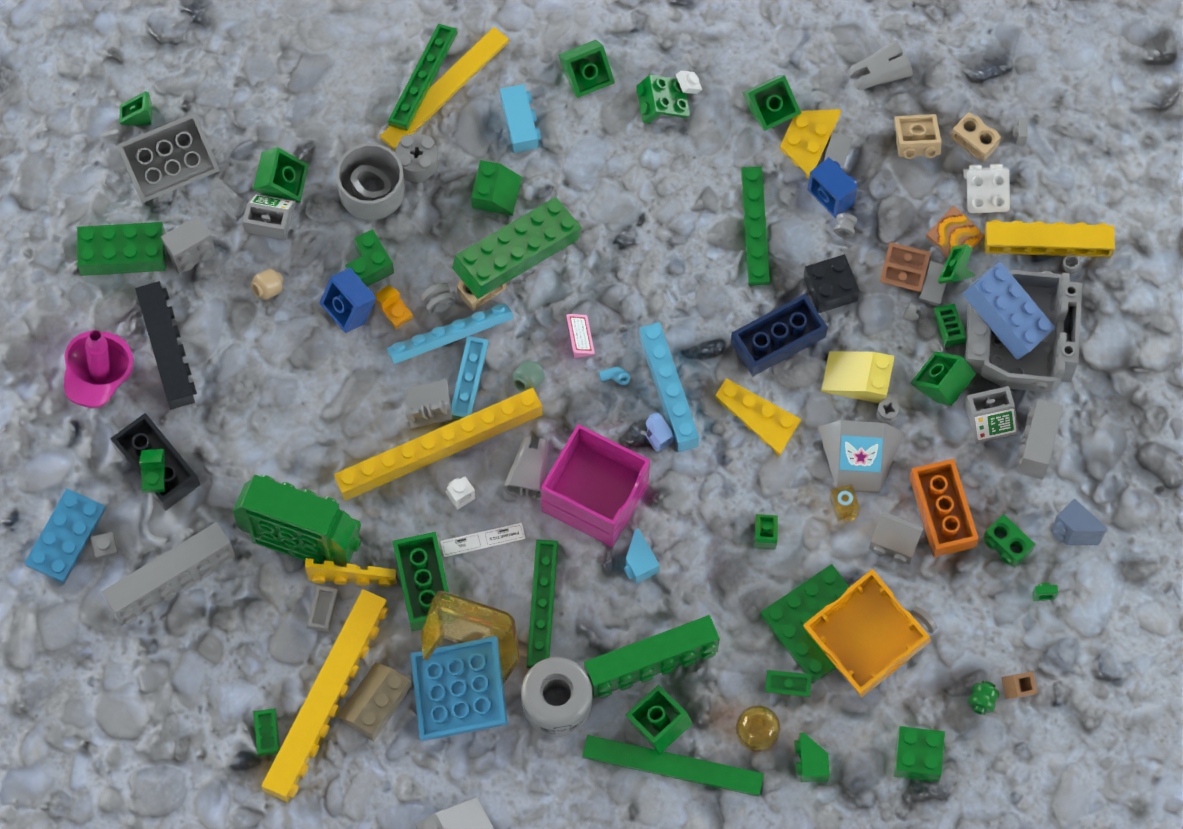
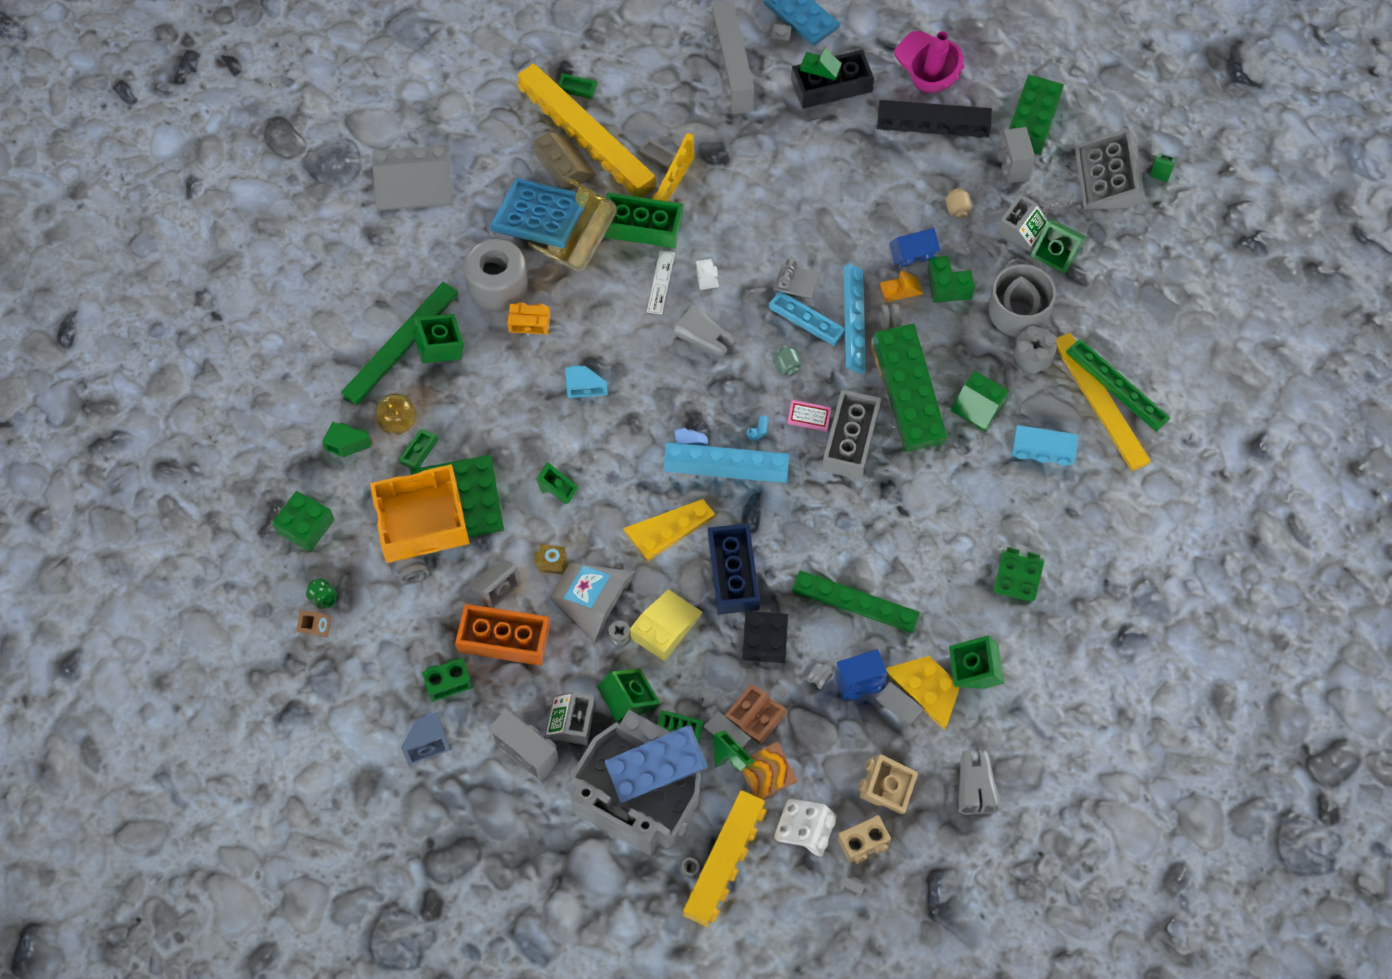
camera: 115 degrees right, 5 degrees down
green piece [232,474,361,566] -> none
yellow brick [334,388,542,502] -> none
green tile [526,539,558,668] -> none
dark pink piece [541,424,650,547] -> none
green slope [558,40,615,98] -> none
green brick [584,615,720,699] -> none
white plate [676,71,702,94] -> none
green plate [1032,582,1058,601] -> none
none -> light orange brick [507,302,551,335]
none -> light grey brick [822,390,881,480]

